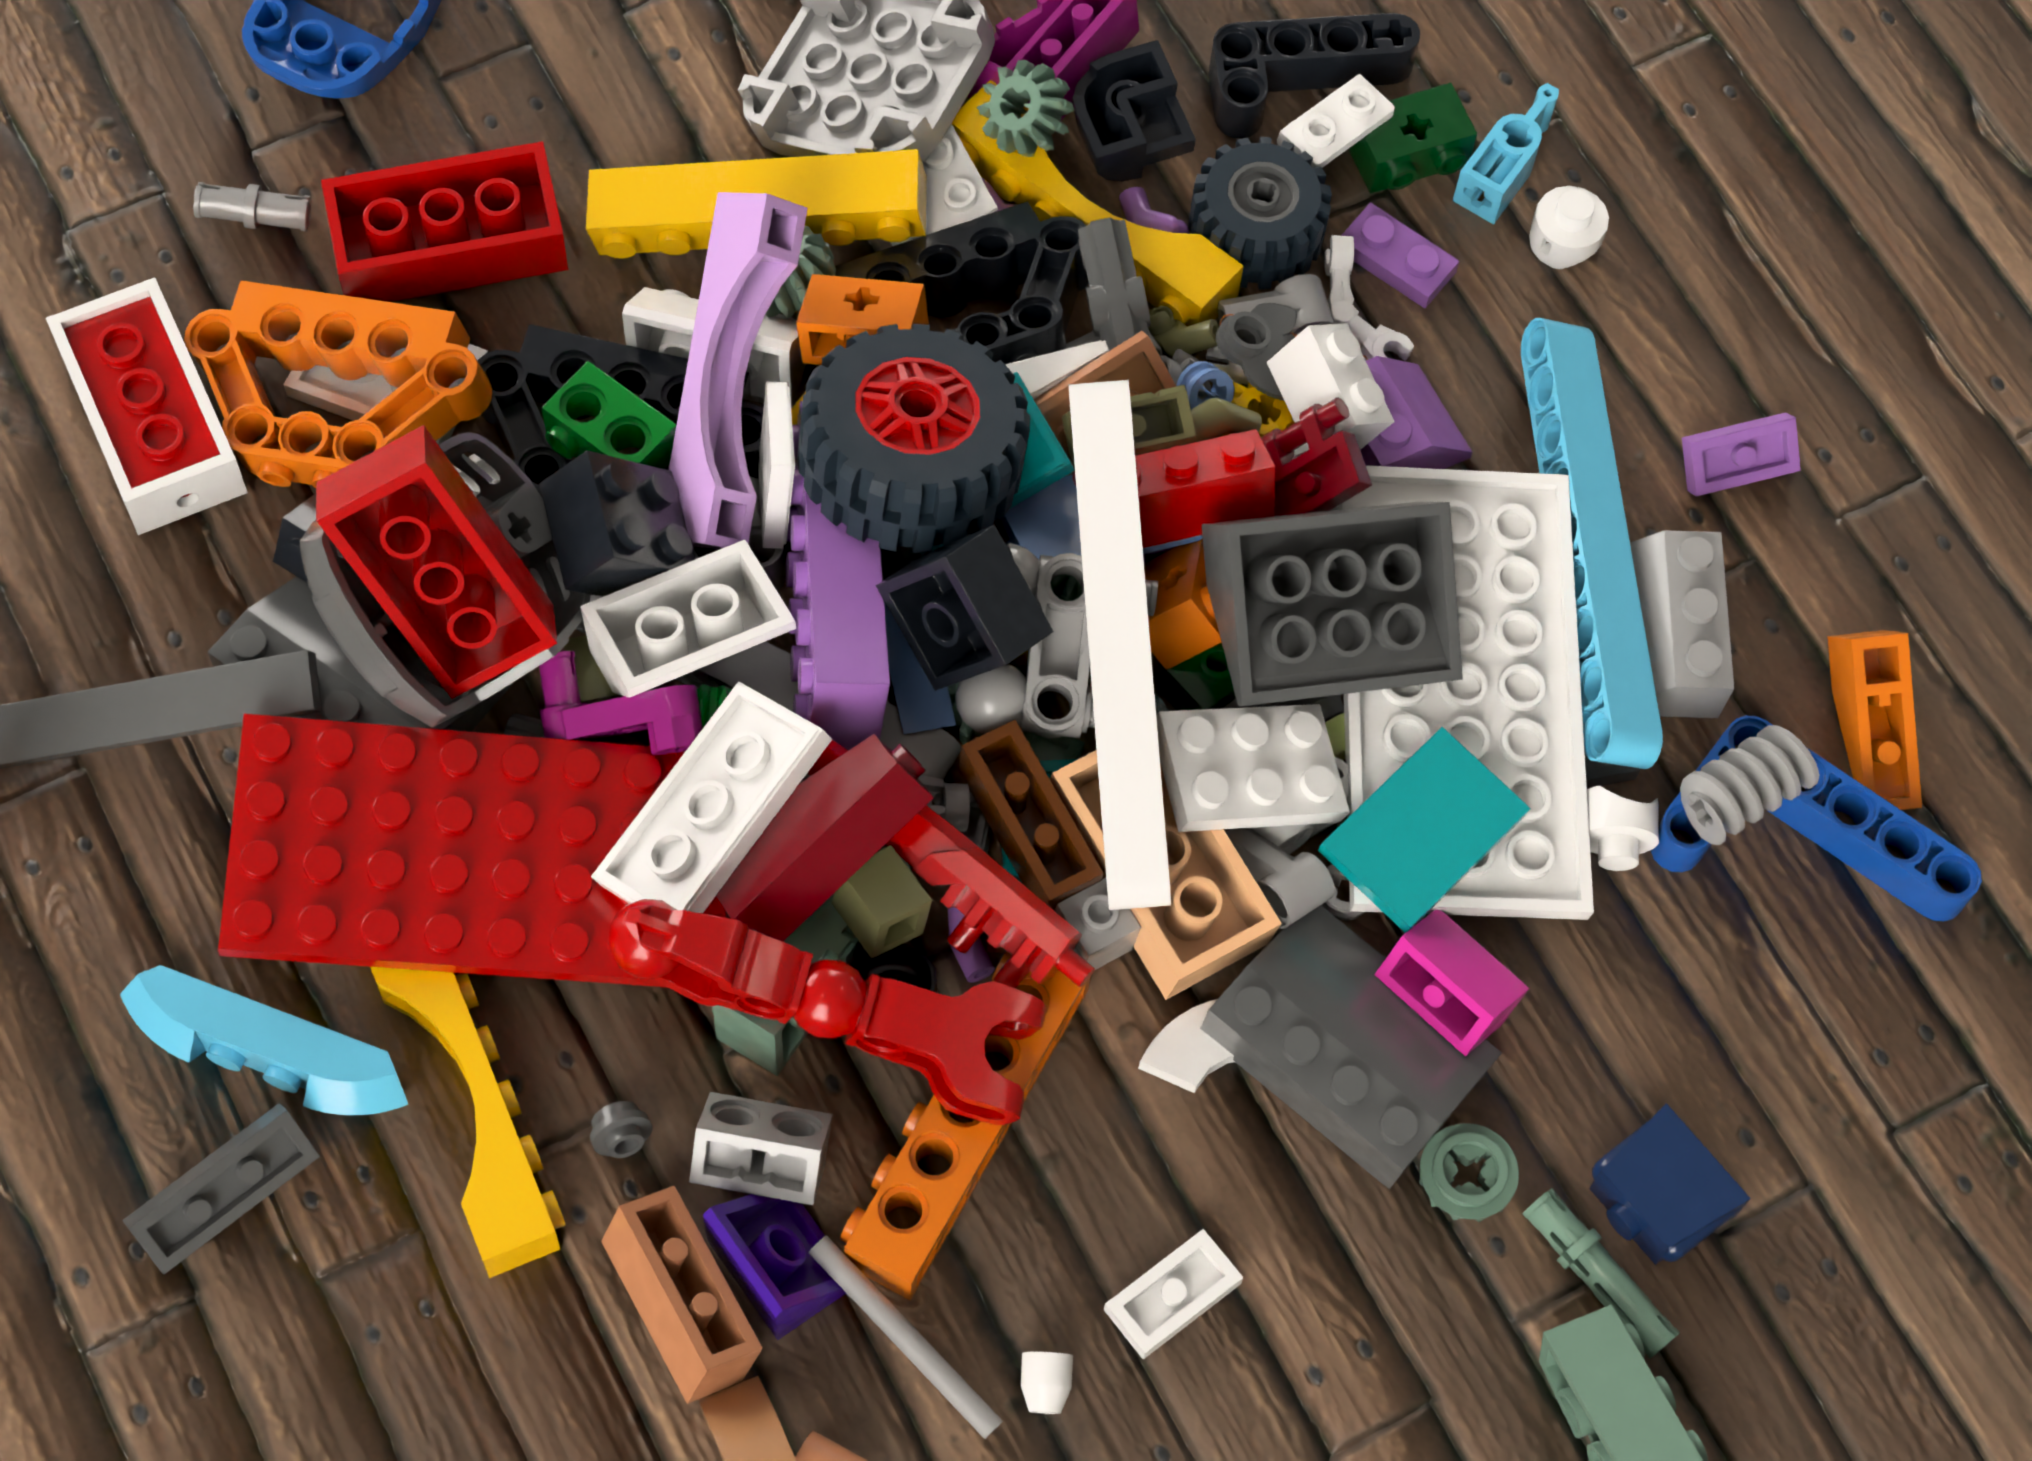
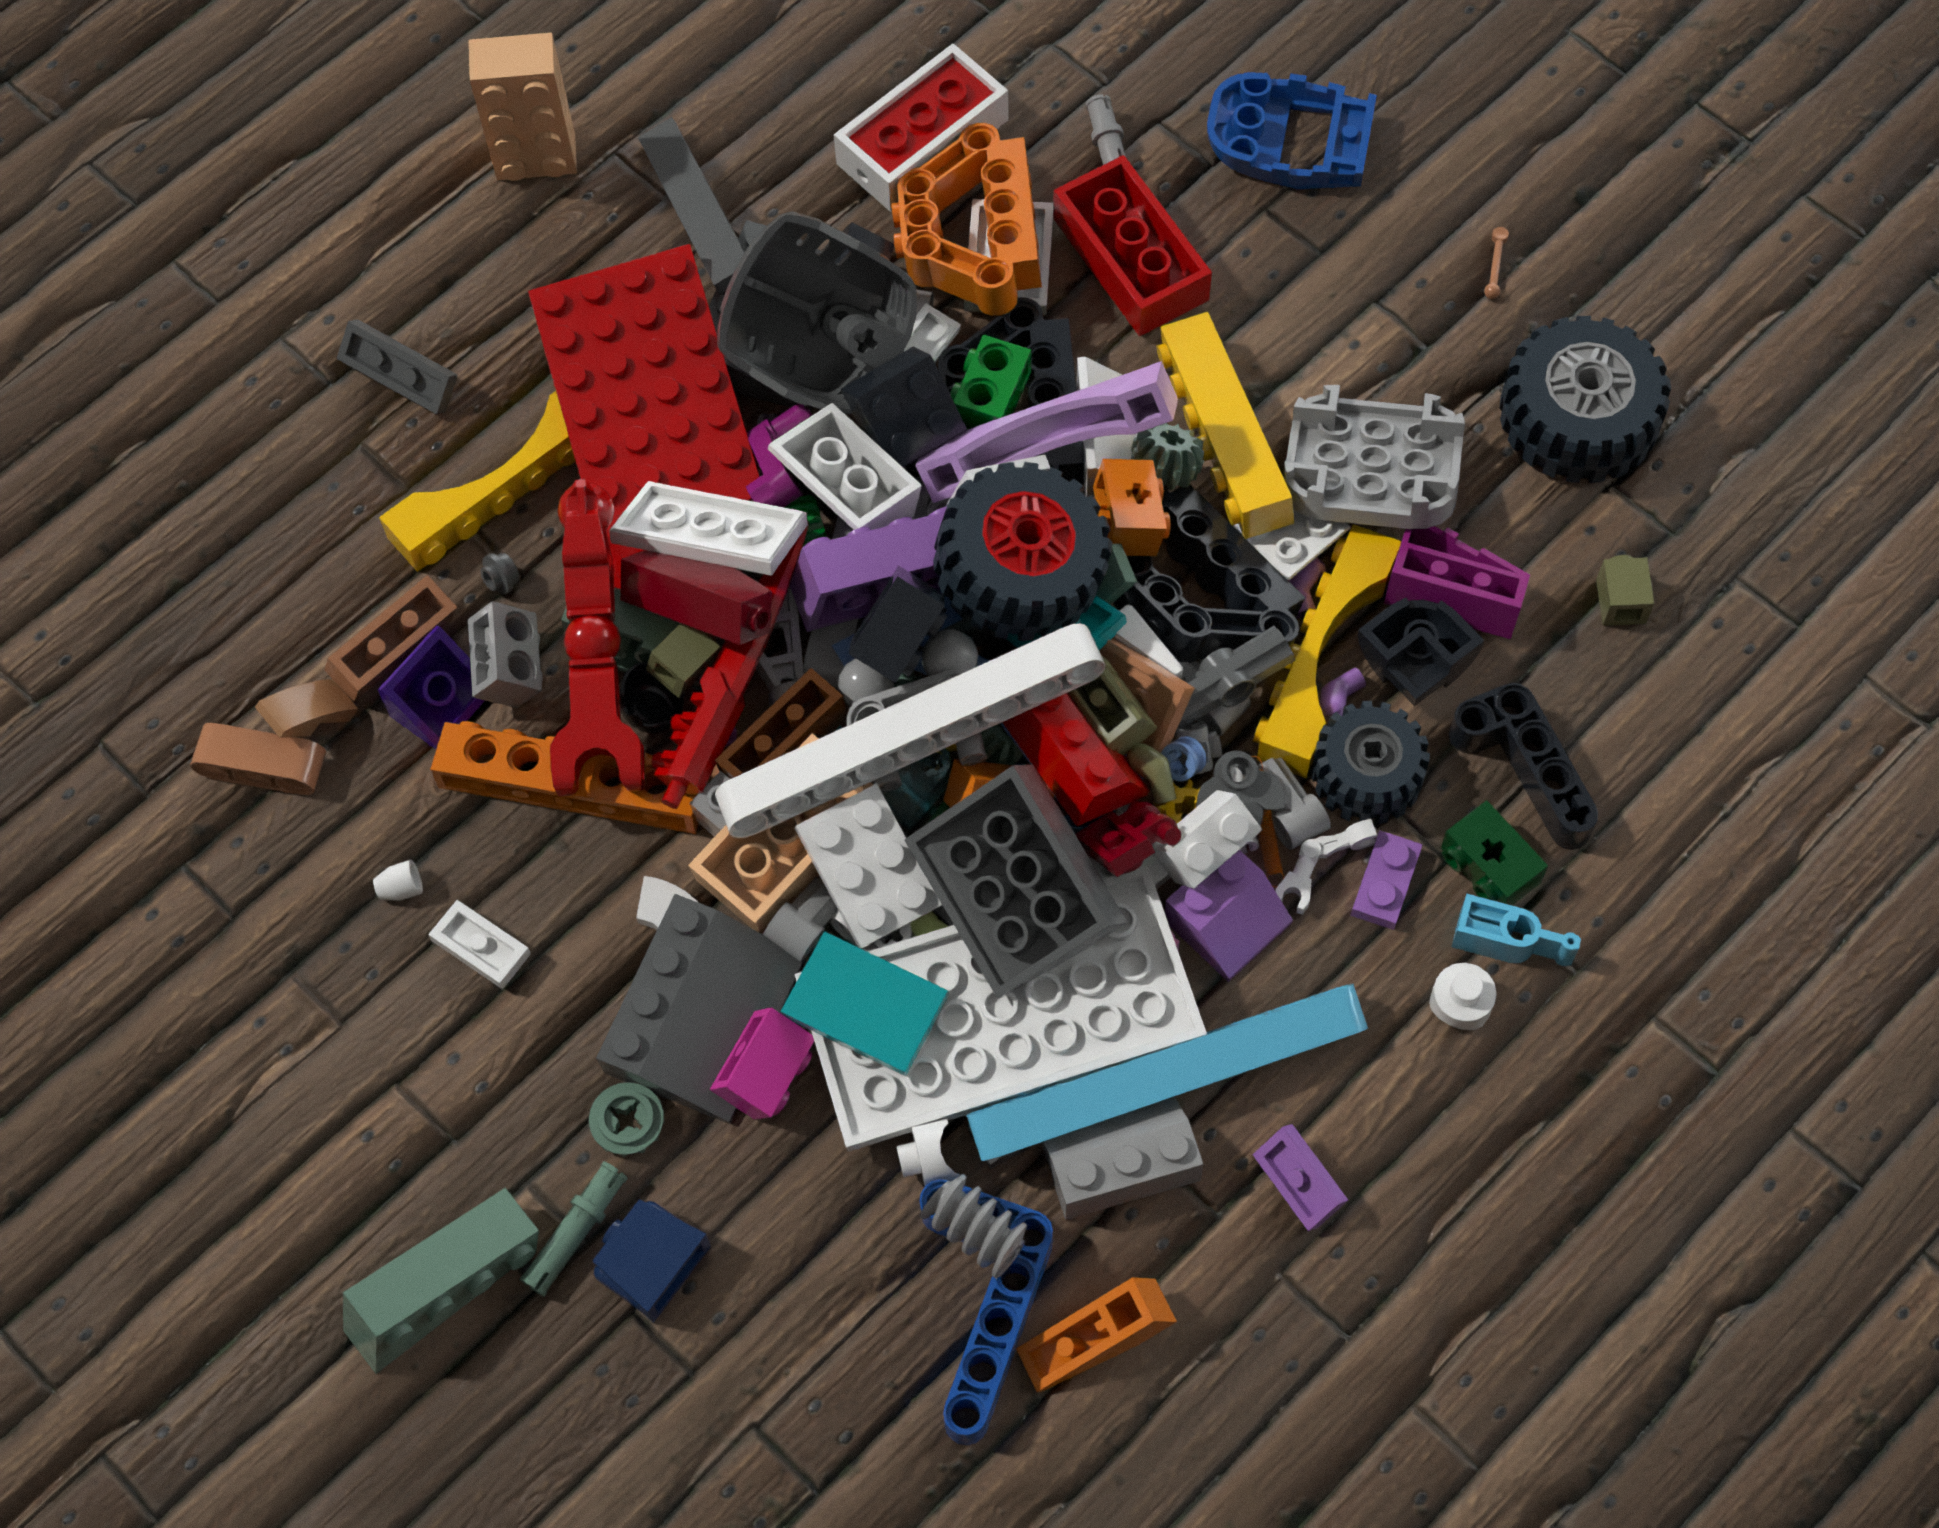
camera: 80 degrees right, 0 degrees up
medium azure brick [120,965,409,1115] -> none
red brick [316,425,557,699] -> none
light grey bar [809,1235,1003,1439] -> none
sand green gear [977,60,1075,157] -> none
olive arm [1148,306,1219,357] -> none
white bracket [1277,74,1395,168] -> none

